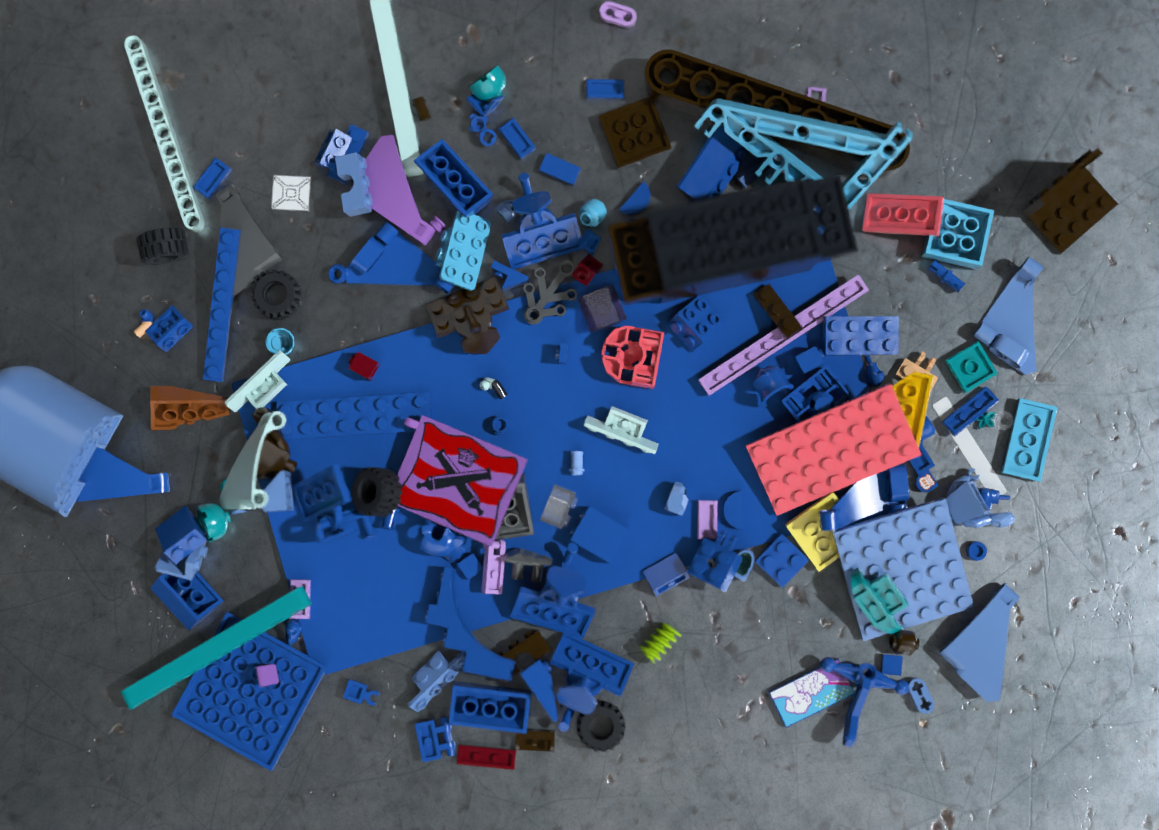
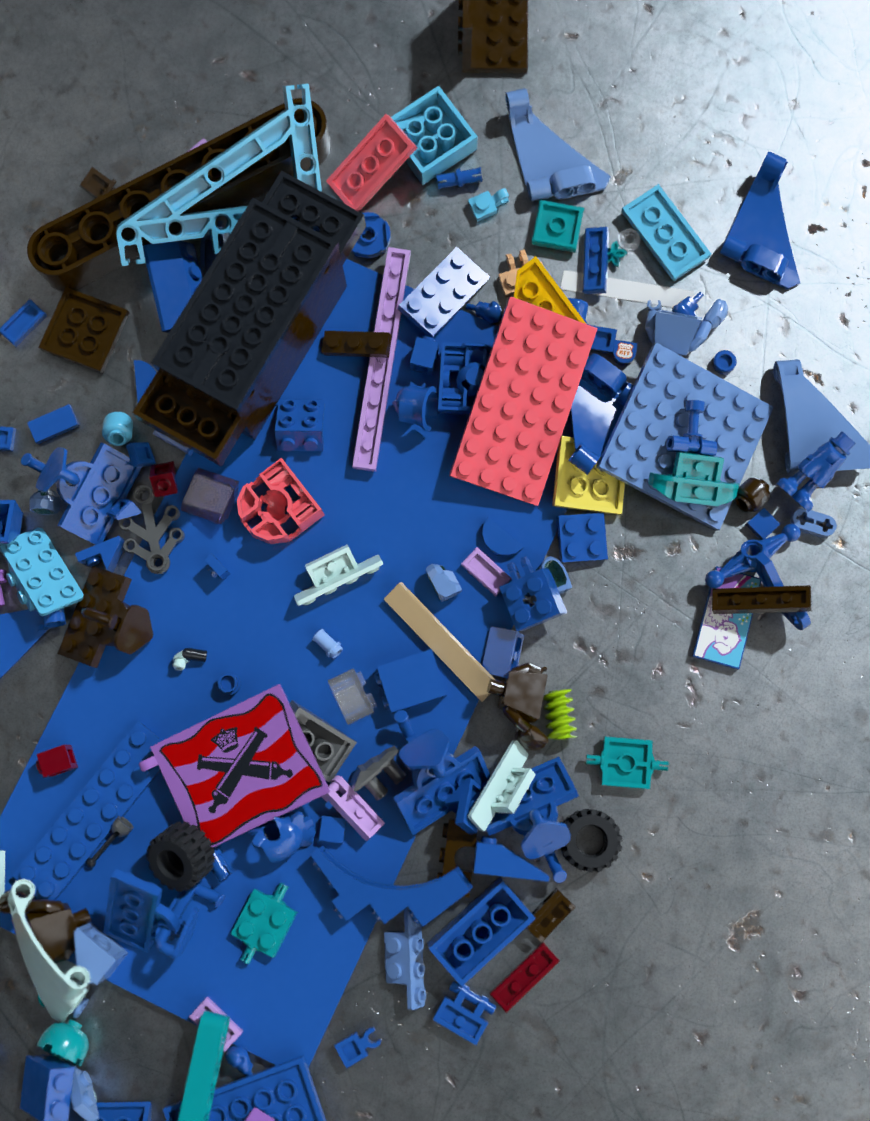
camera: 50 degrees left, 5 degrees down
none -> dark brown bracket [79,167,117,198]
none -> hinge [86,816,134,868]
none -> blue slope [106,498,142,520]
none -> teal plate [231,882,298,964]
none -> blue plate [352,212,391,258]
none -> tan tile [384,582,495,702]
none -> blue slope [444,778,484,834]
none -> medium azure plate [468,188,509,222]
none -> light aqua bracket [468,740,536,831]
none -> dark brown torso [487,663,549,751]
none -> teal plate [586,736,669,789]
none -> blue bar [667,400,717,456]
none -> dark brown plate [712,585,812,614]
none -> blue panel [720,151,801,289]
none -> blue piece [776,431,856,512]

